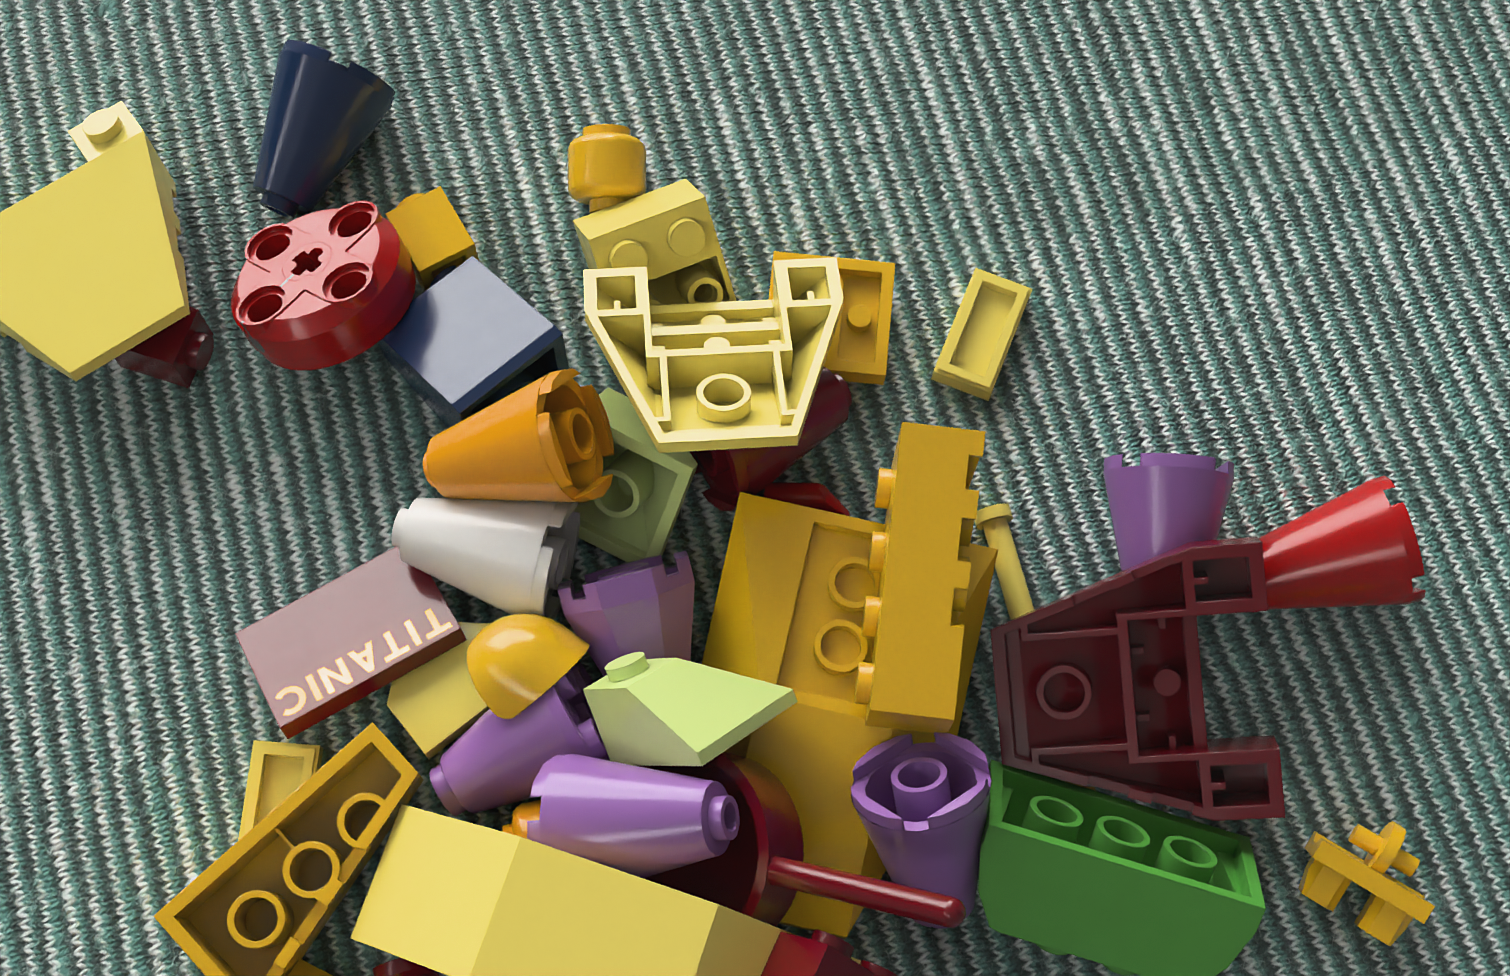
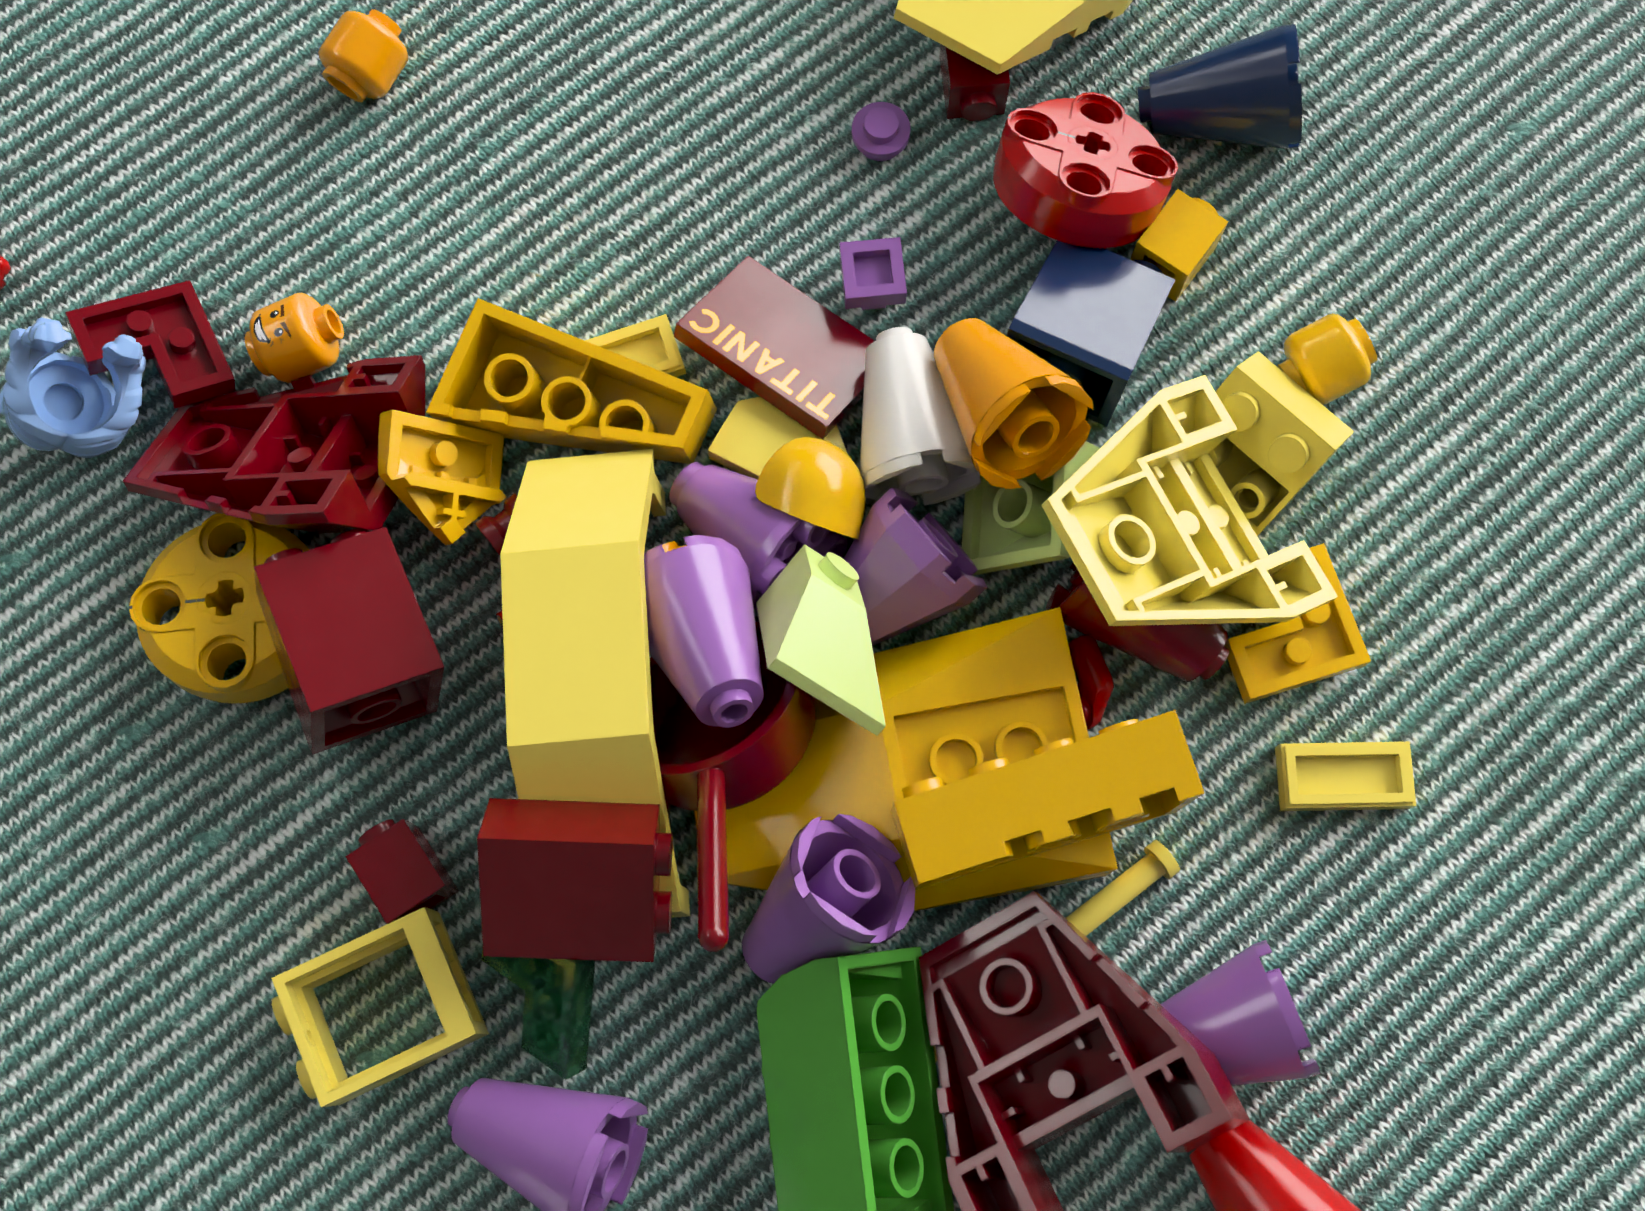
camera: 70 degrees right, 5 degrees up
none -> medium lavender tile [839,237,907,310]
none -> medium lavender plate [852,102,911,161]

